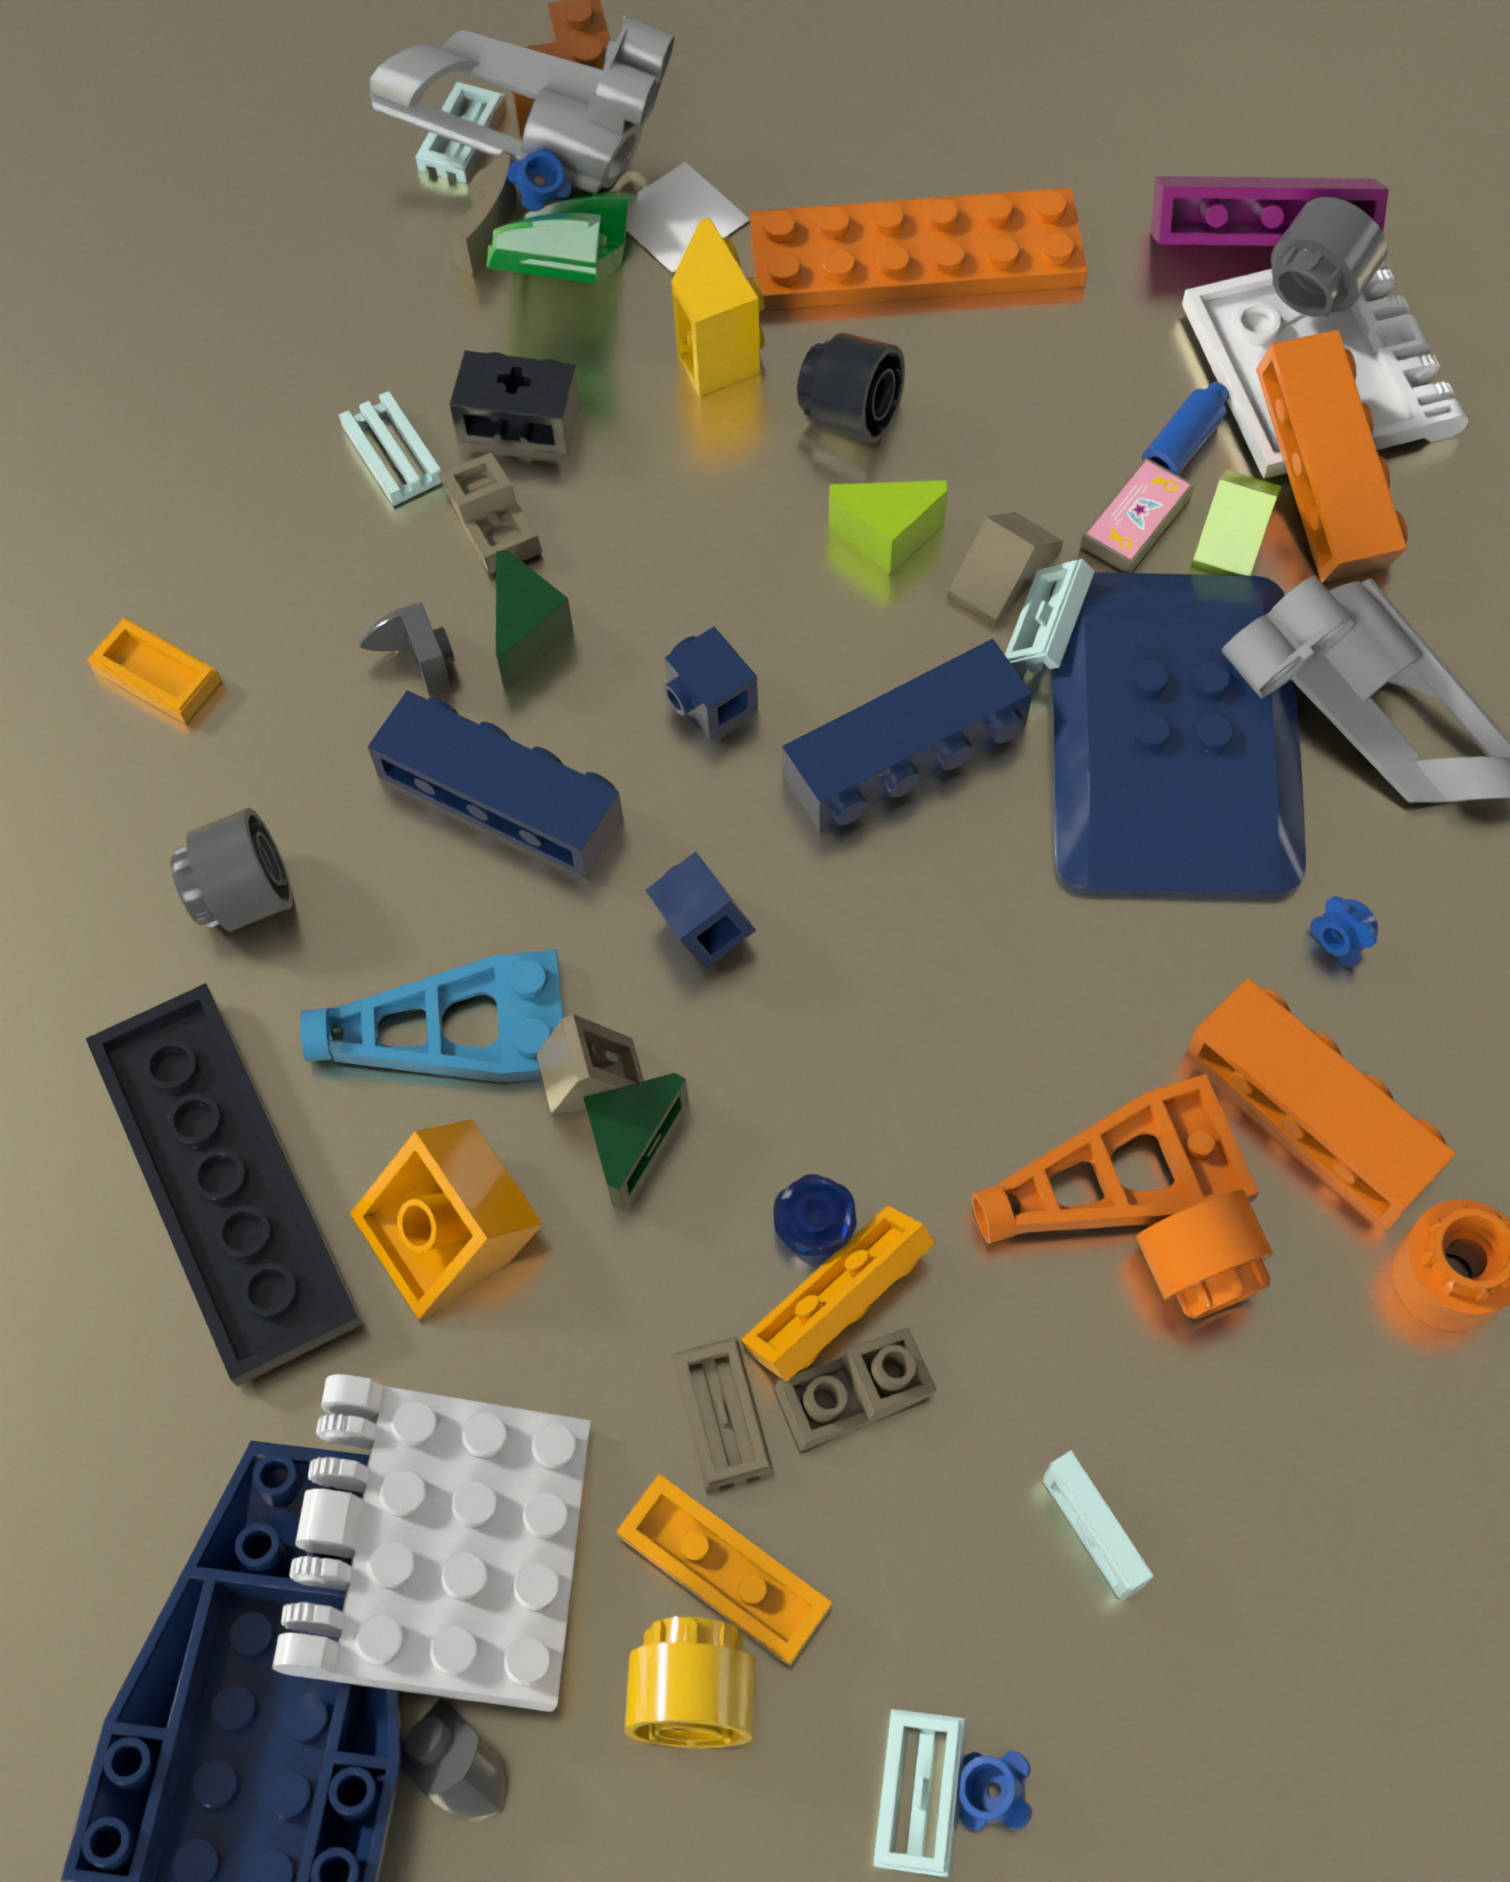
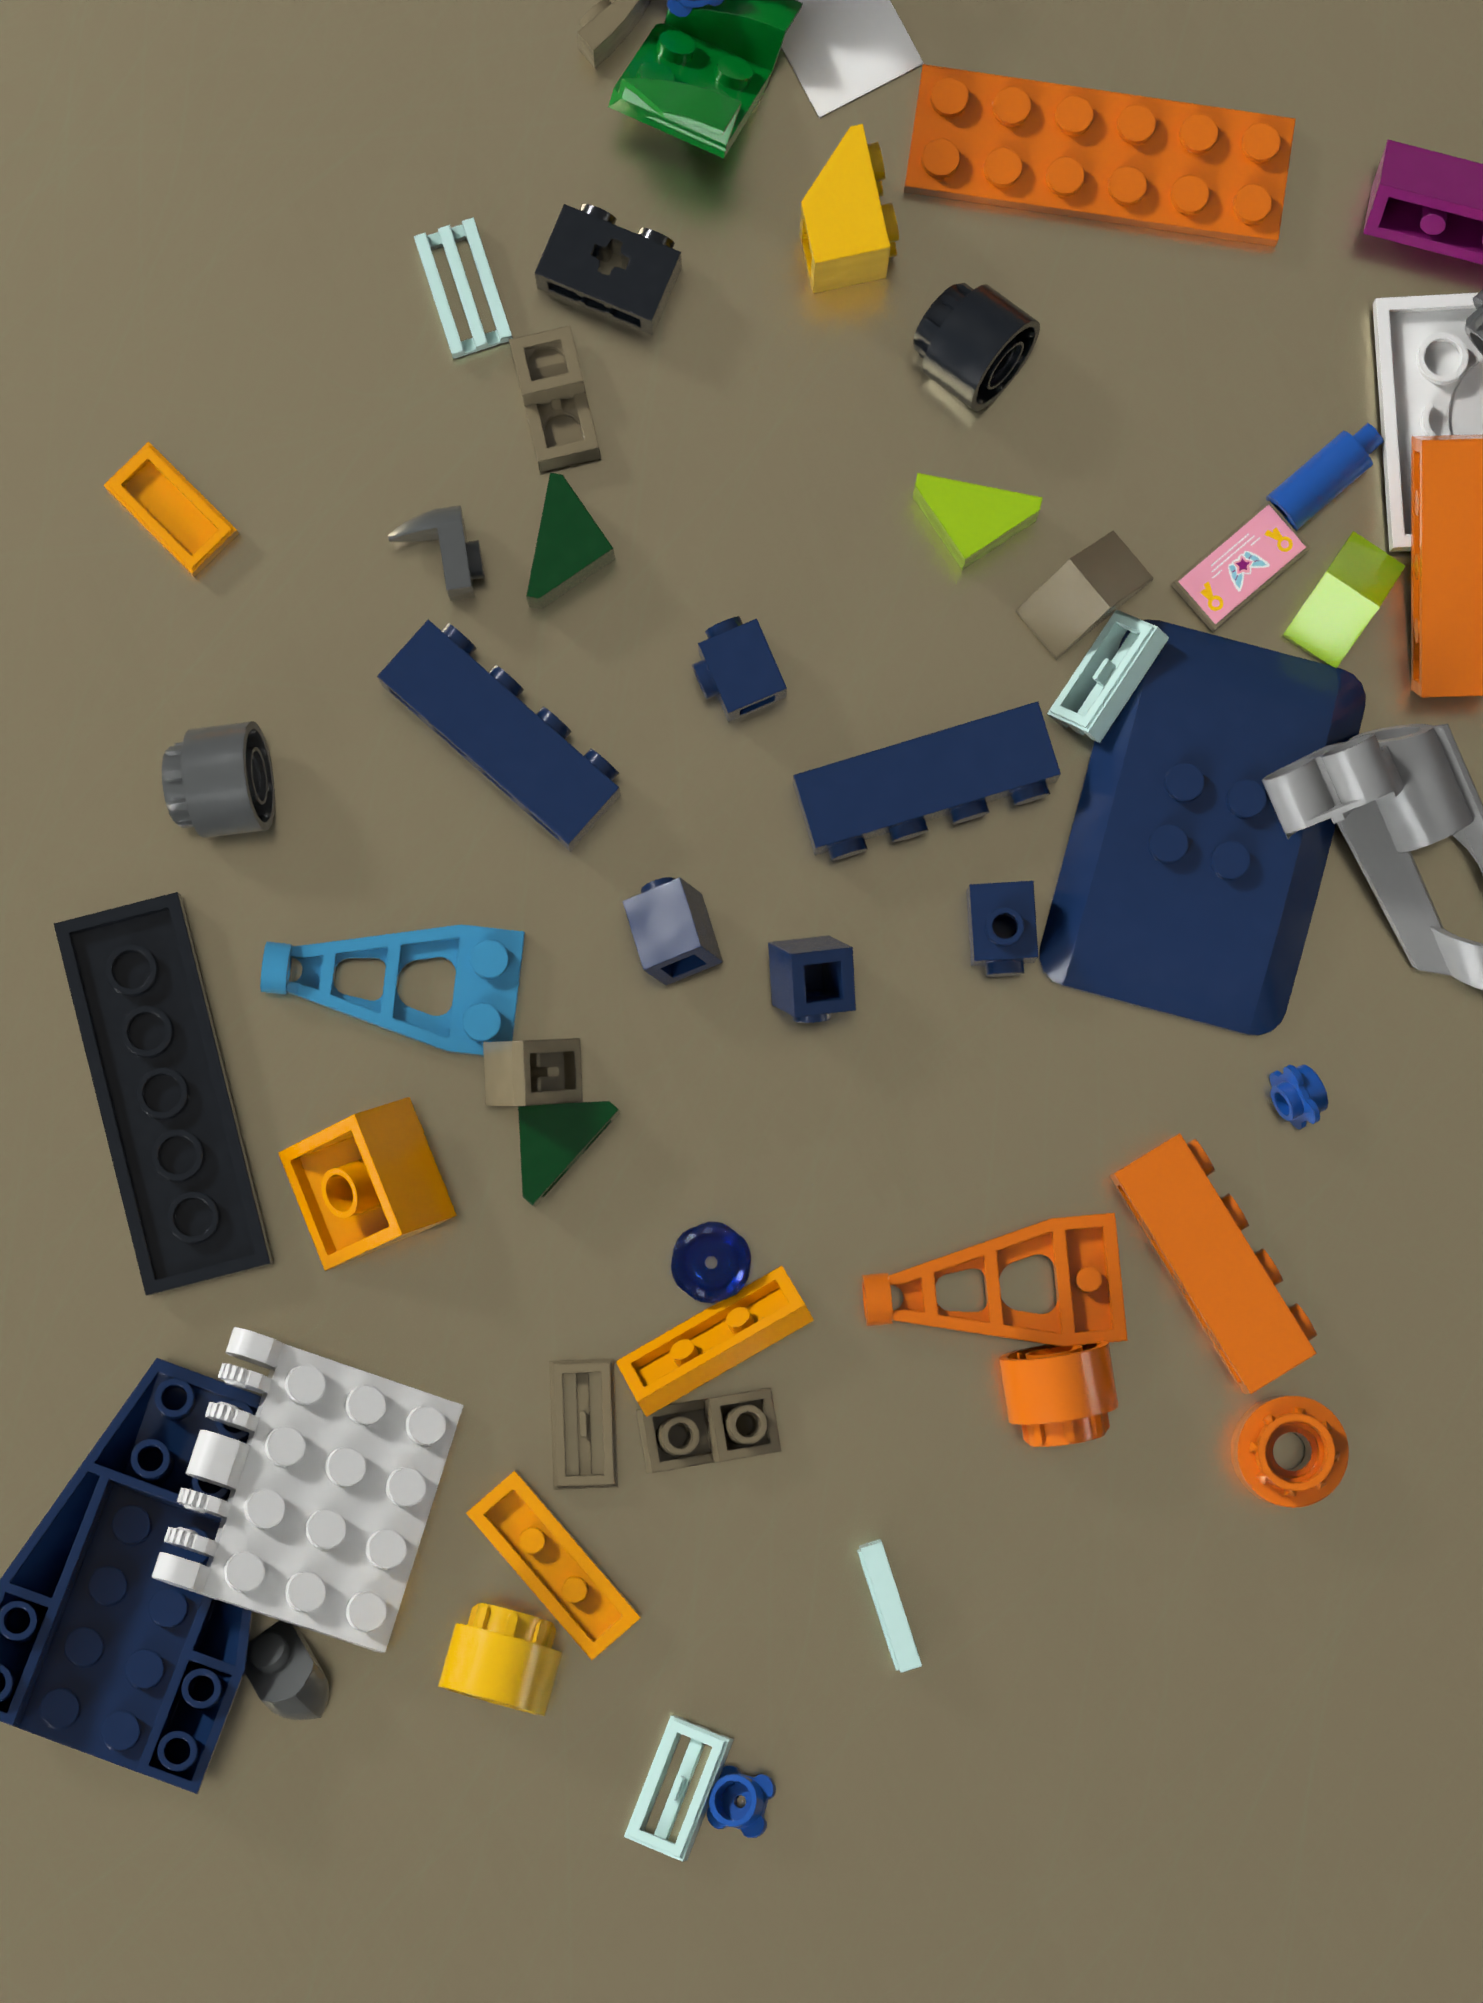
camera: 10 degrees right, 20 degrees up
none -> dark blue brick [768,935,856,1023]
none -> dark blue brick [966,881,1038,977]

